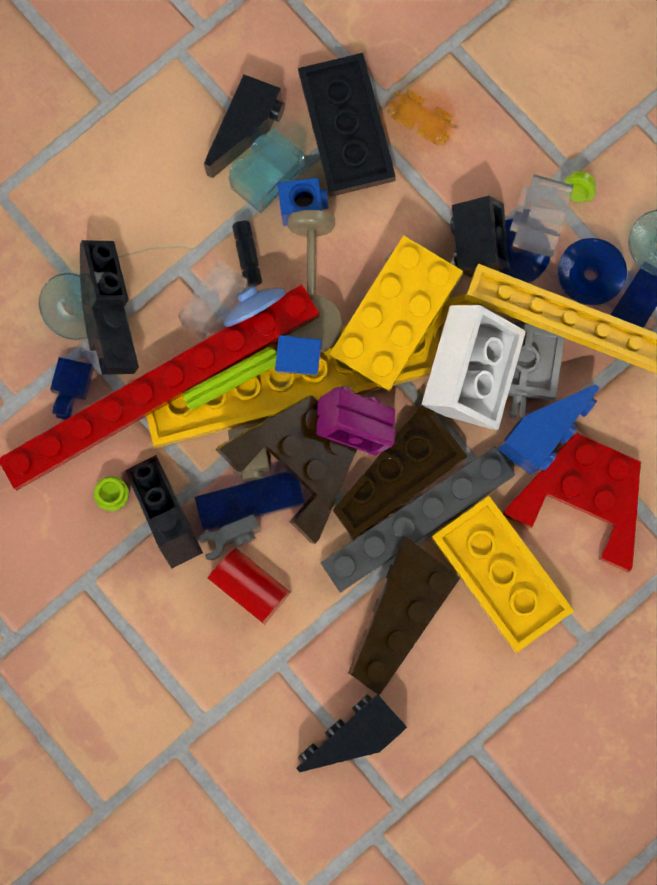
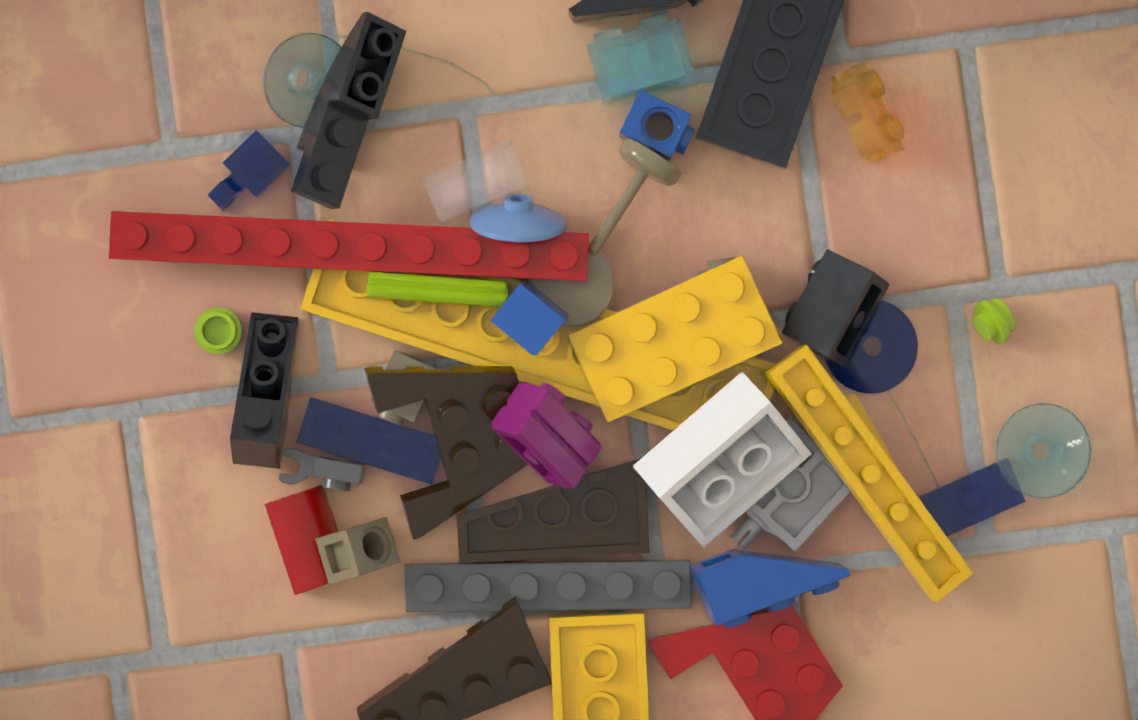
camera: 25 degrees right, 10 degrees up
black axle [232,220,262,287] -> none
clear brick [510,174,573,257] -> none
clear blue dish [557,238,627,306] -> none
none -> dark tan brick [315,517,400,585]

